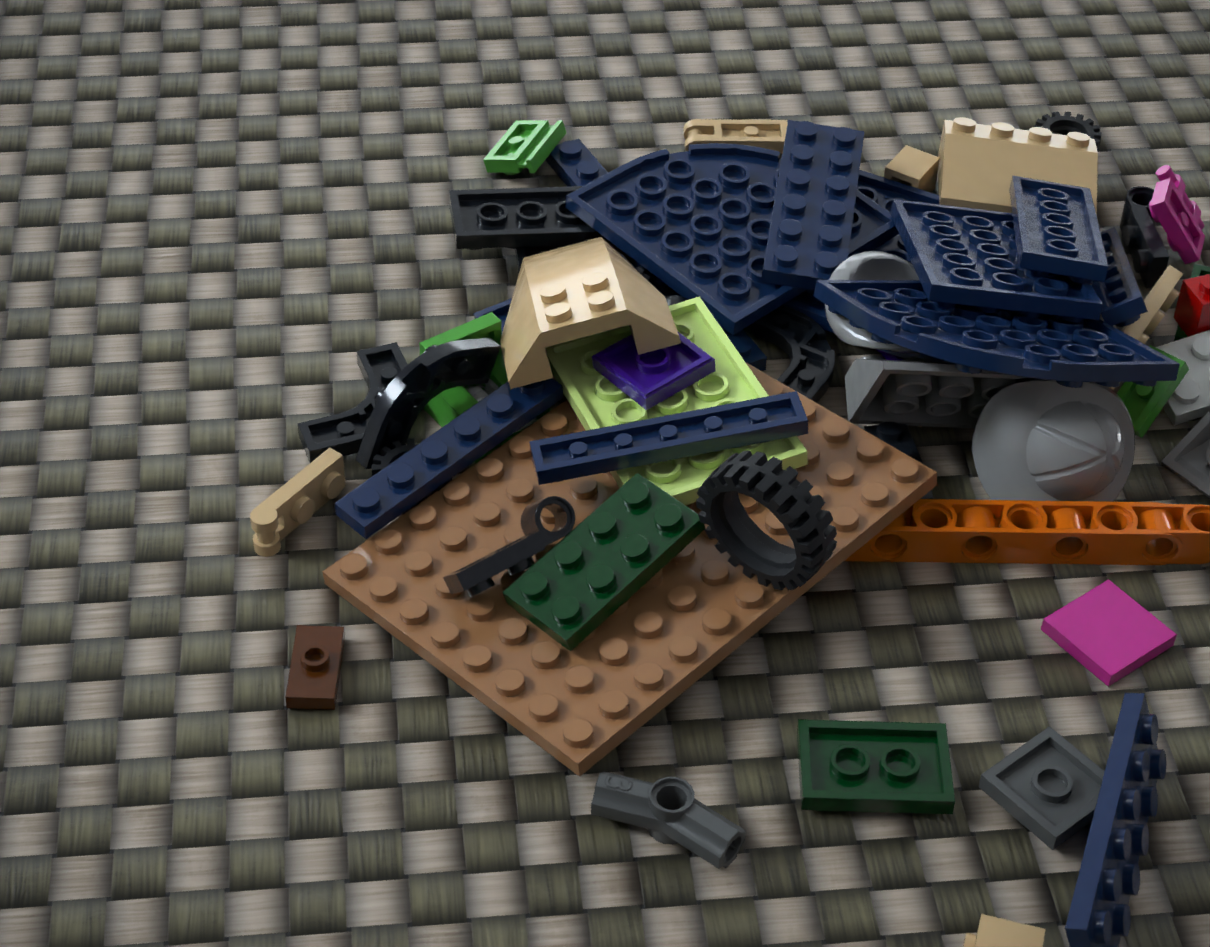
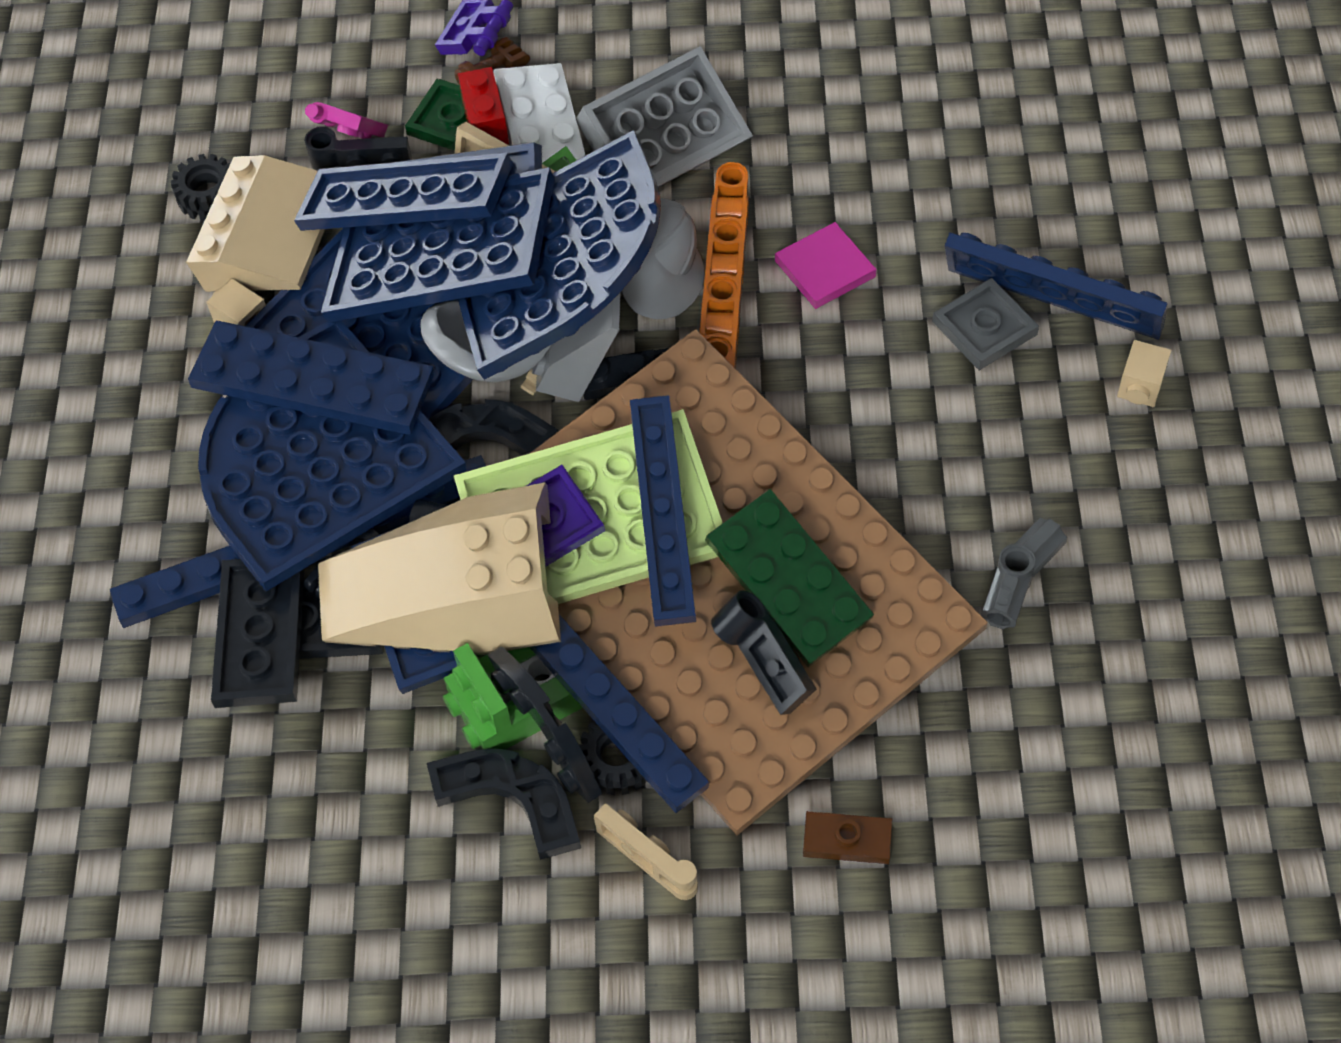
camera: 80 degrees left, 15 degrees up
bright green plate [483,120,566,175] -> none
tan plate [683,119,787,154] -> none
black tyre [696,450,837,590] -> none
dark green plate [797,719,955,814] -> none

